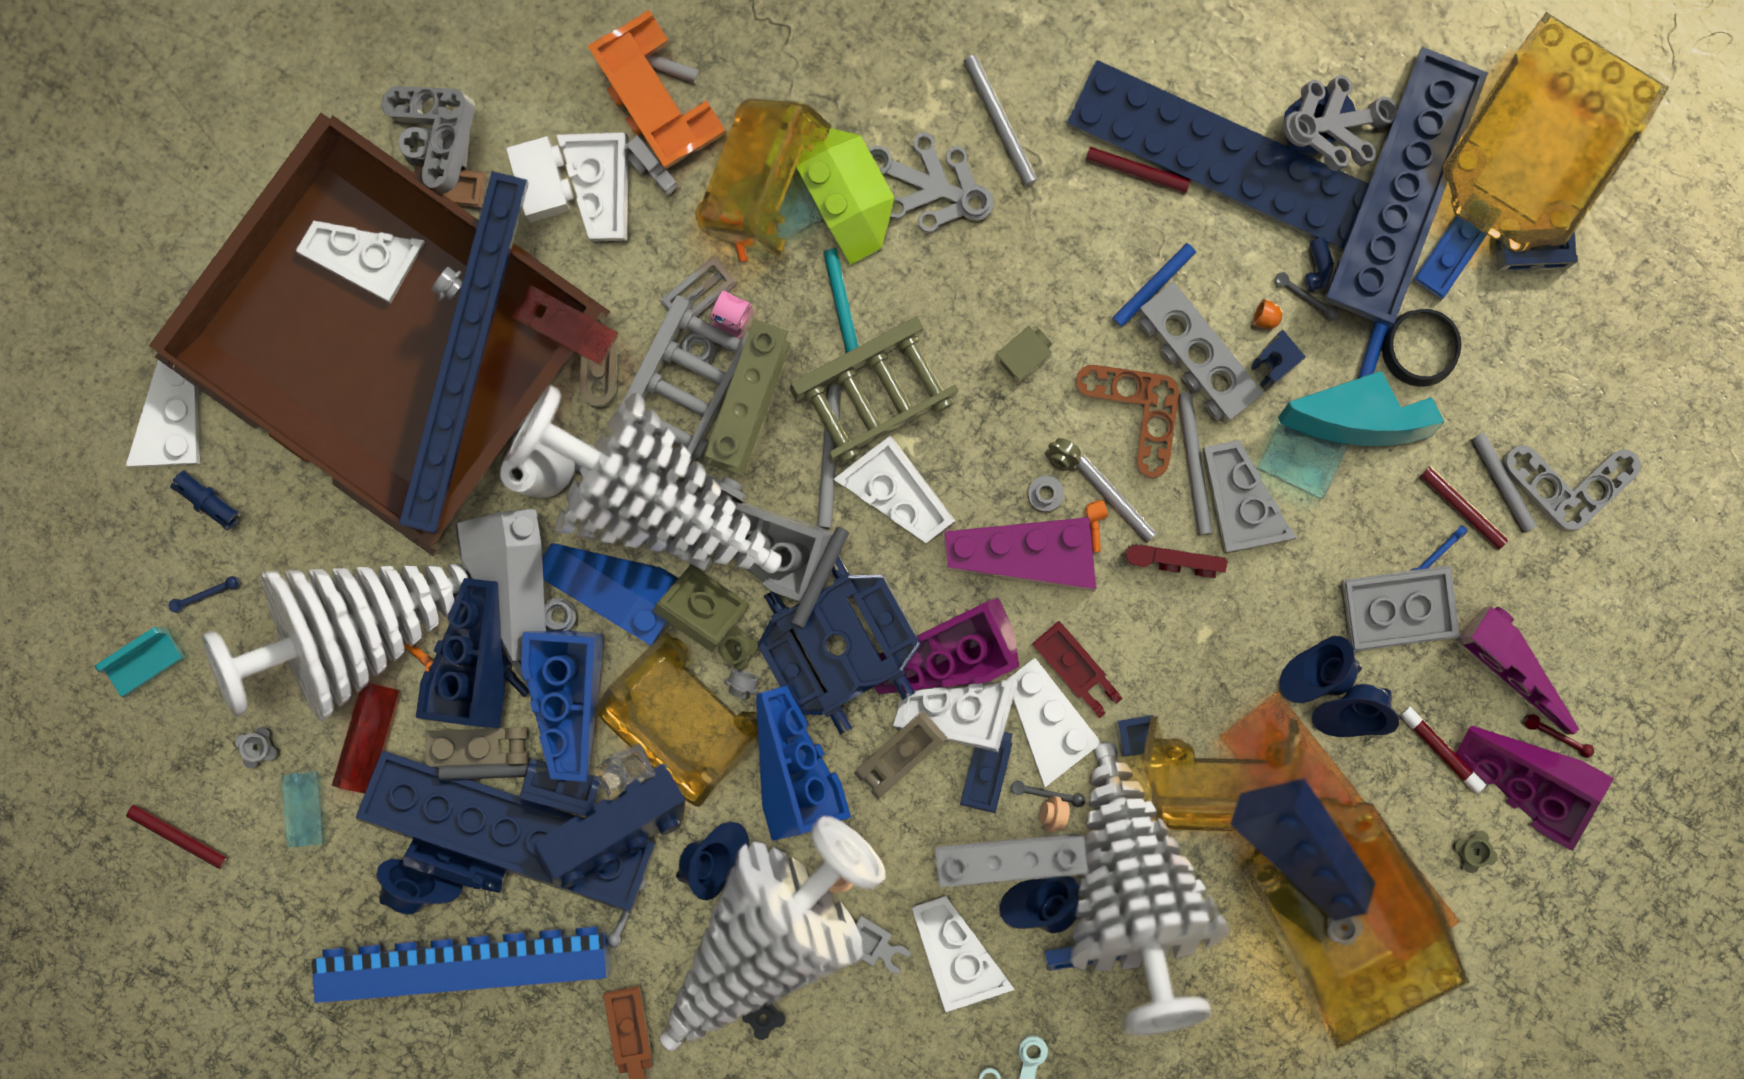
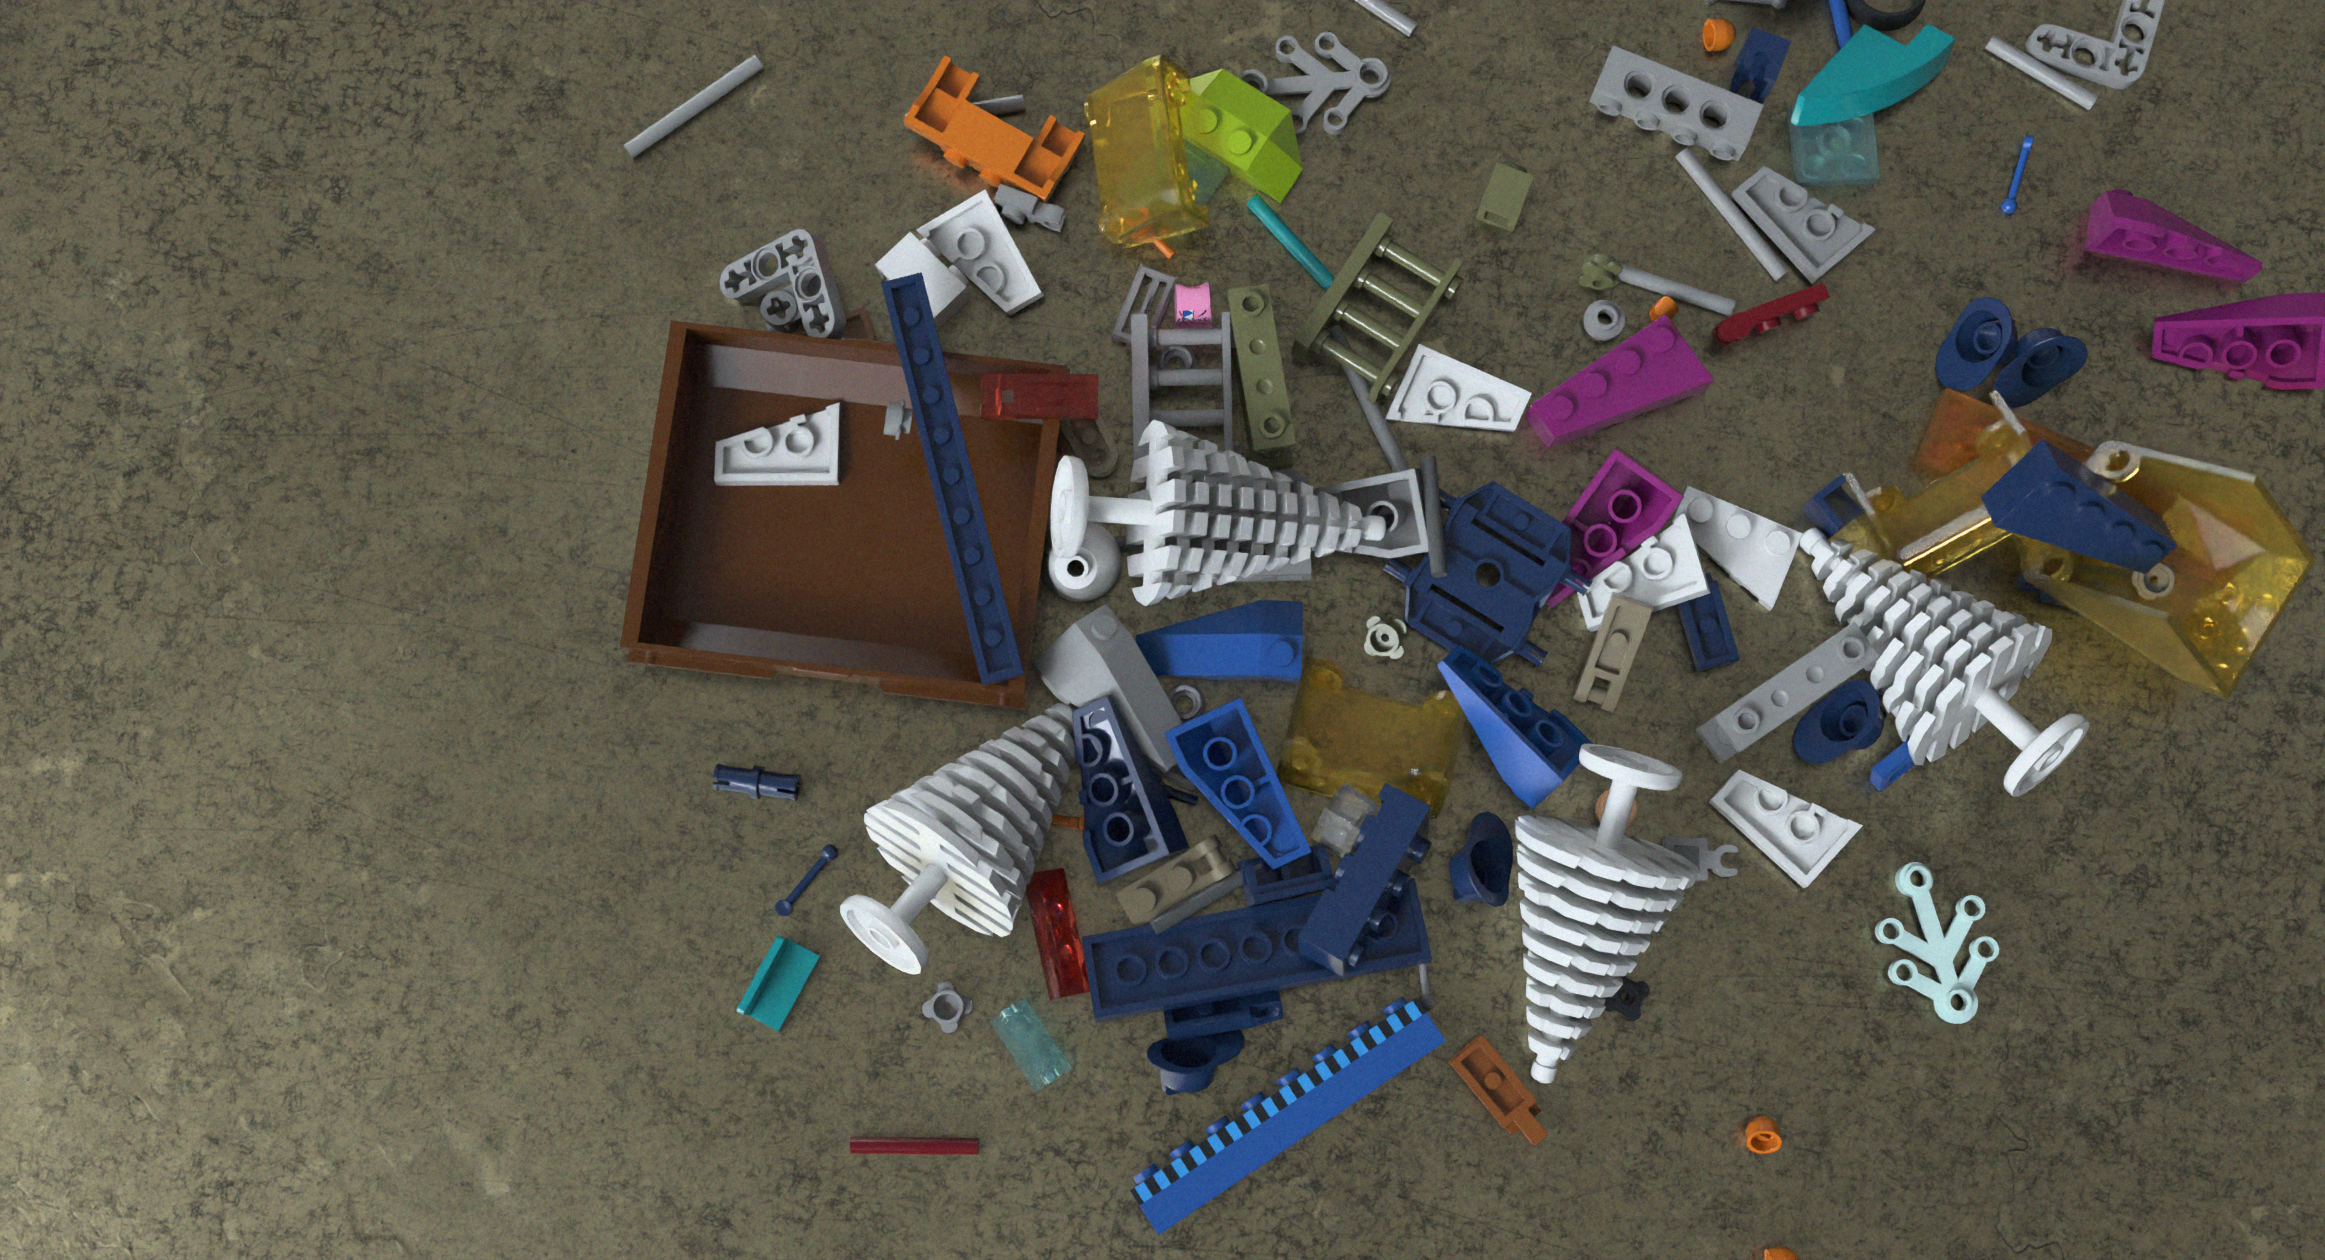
camera: 30 degrees left, 5 degrees down
white wing [126,360,200,468] -> none
olive tile [653,564,749,652] -> none
light grey plate [724,669,759,699] -> none
dark grey hinge [1011,781,1085,808] -> none
dark red hinge [1031,621,1123,719] -> none
light nougat plate [1039,796,1070,832] -> none
dark orange beam [1075,365,1179,479] -> none
blue bar [1112,243,1196,328] -> none
light grey tile [1342,565,1460,651] -> none
dark red bar [1399,706,1486,794] -> none
dark red bar [1420,466,1509,550] -> none
olive plate [1455,831,1498,873] -> none
dark red hinge [1525,714,1594,758] -> none

